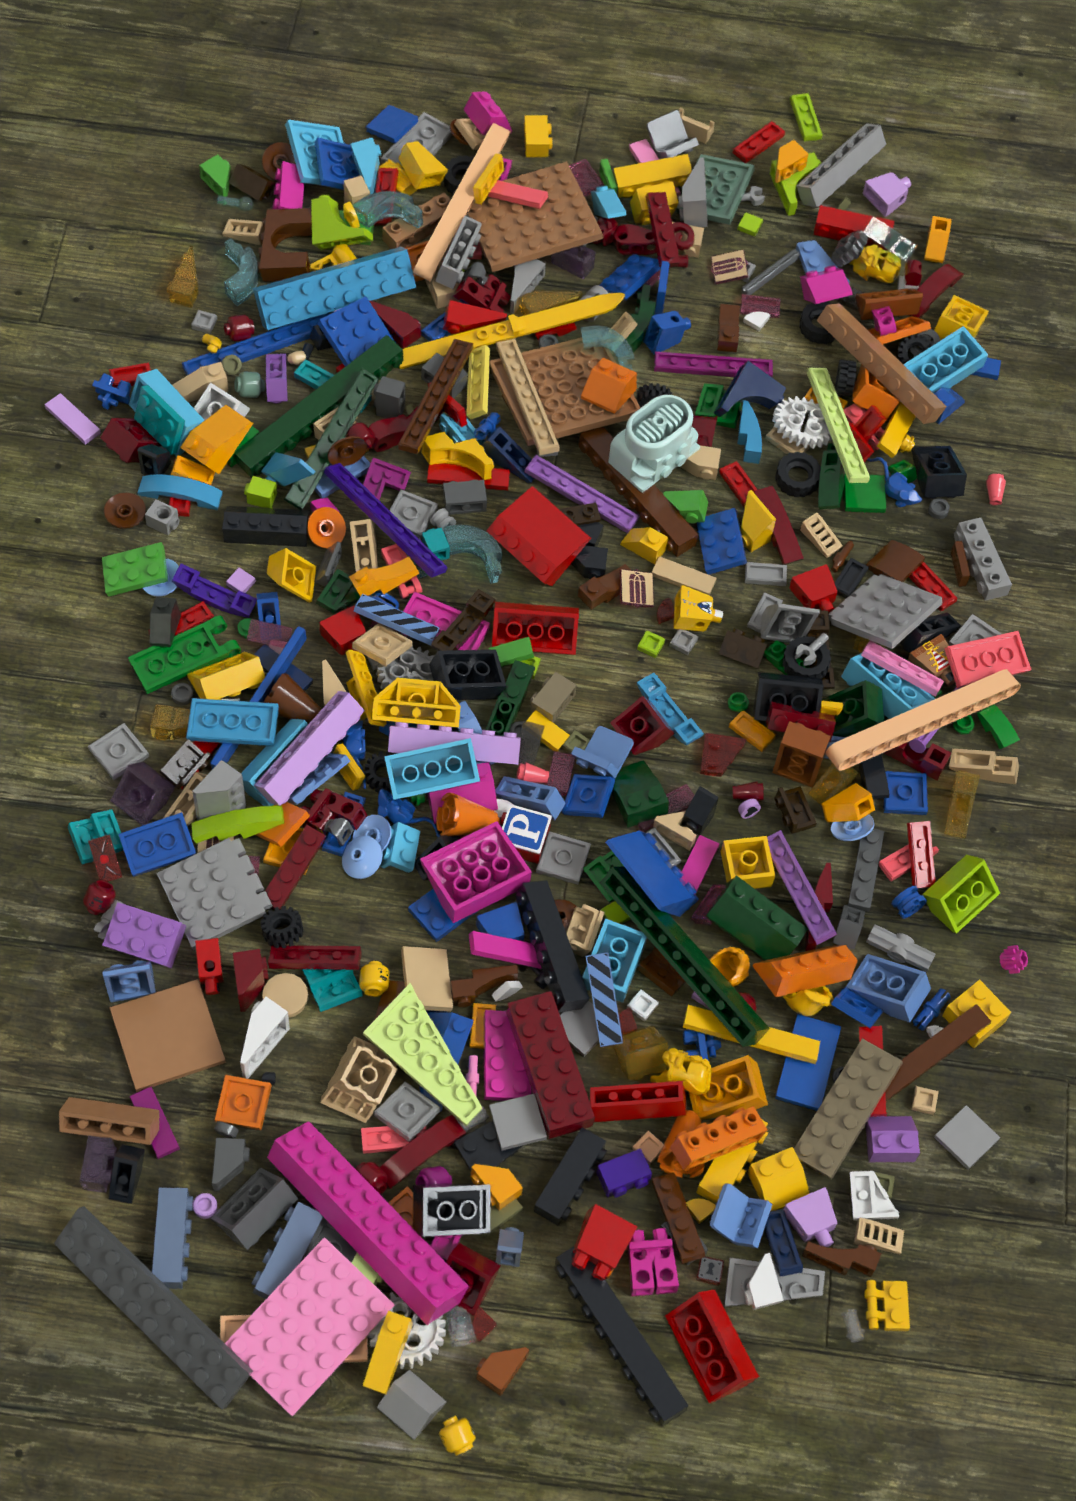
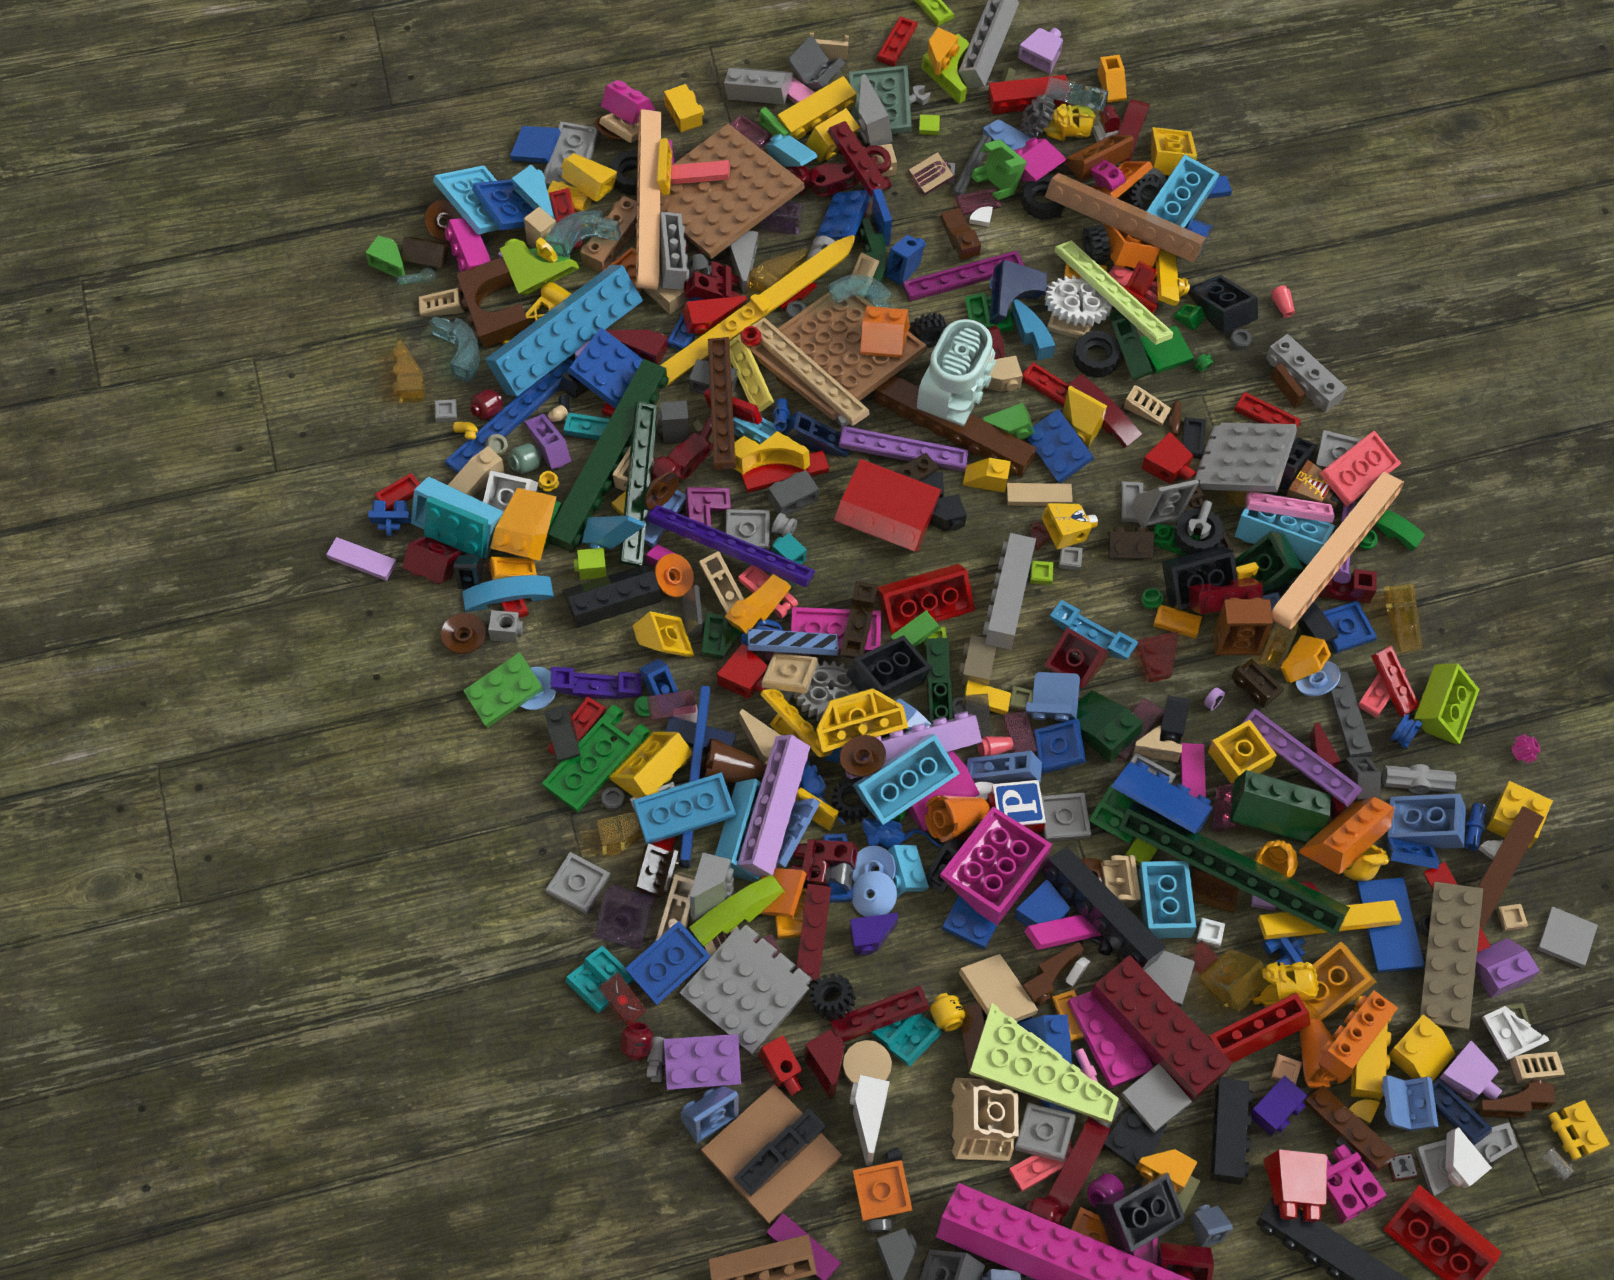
camera: 20 degrees left, 0 degrees up
lavender tile [226,568,256,593] -> none
clear light blue arch [444,525,502,584] -> none
reddish brown slope [578,564,638,610] -> none
tile [586,952,623,1047] -> none
piece [619,569,654,608] -> none
dark red cone [733,781,764,801] -> none
light grey tile [745,562,787,586] -> none
reddish brown slope [866,540,926,582] -> none
blue animal [867,457,922,507] -> none
tan slope [949,748,1019,784] -> none
none -> yellow plate [538,471,559,492]
none -> light grey slope [724,67,793,104]
none -> black slope [734,1108,828,1196]
none -> red plate [740,326,762,347]
none -> reddish brown dish [840,735,886,777]
none -> dark purple slope [849,913,898,956]
none -> bright green panel [971,139,1027,200]
none -> light grey brick [983,533,1036,650]
none -> green plate [1194,354,1214,373]

